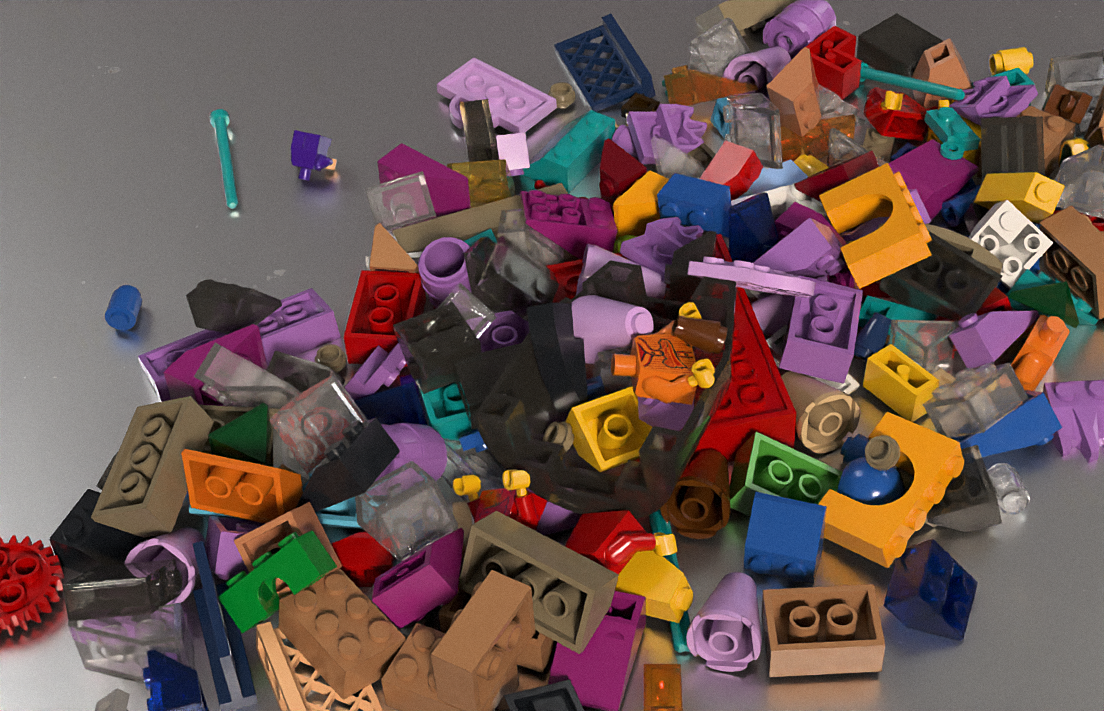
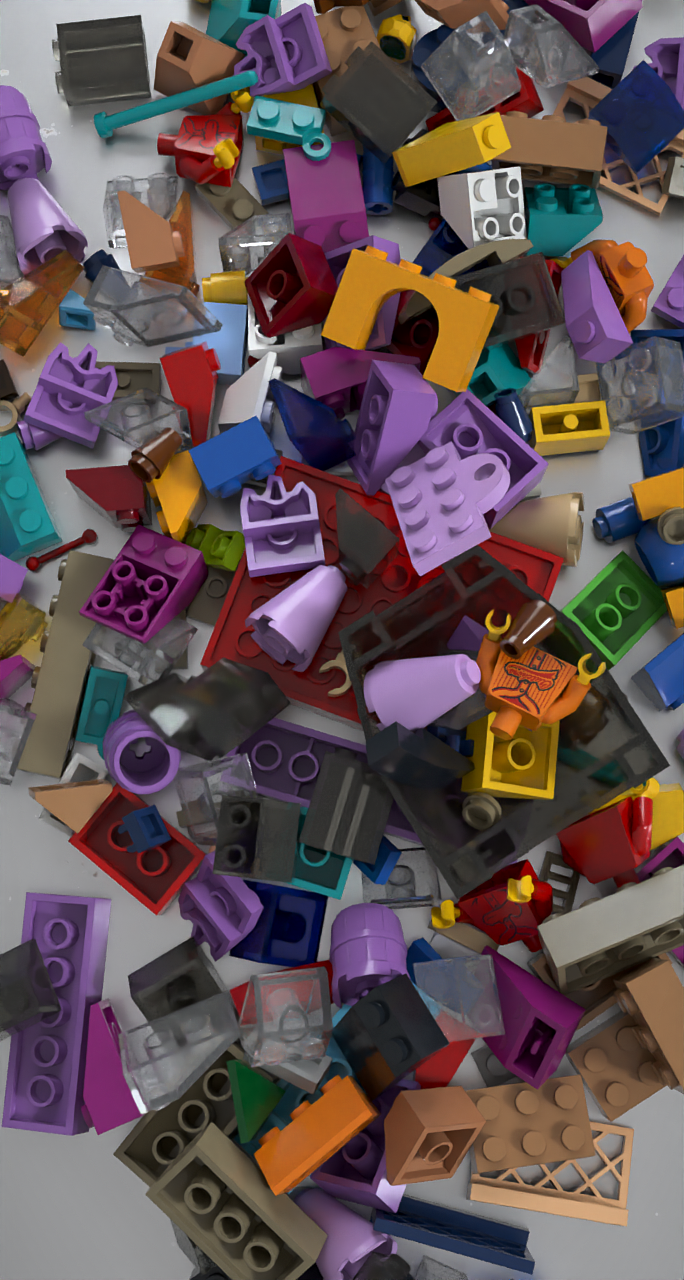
camera: 60 degrees left, 35 degrees up
green arch [218,530,337,634] -> none
dark tan plate [314,344,347,374] -> none
red brick [799,25,862,100] -> none
dark green slope [1009,281,1079,328] -> none
none -> dark blue tile [118,805,171,853]
none -> reddish brown cone [128,427,183,483]

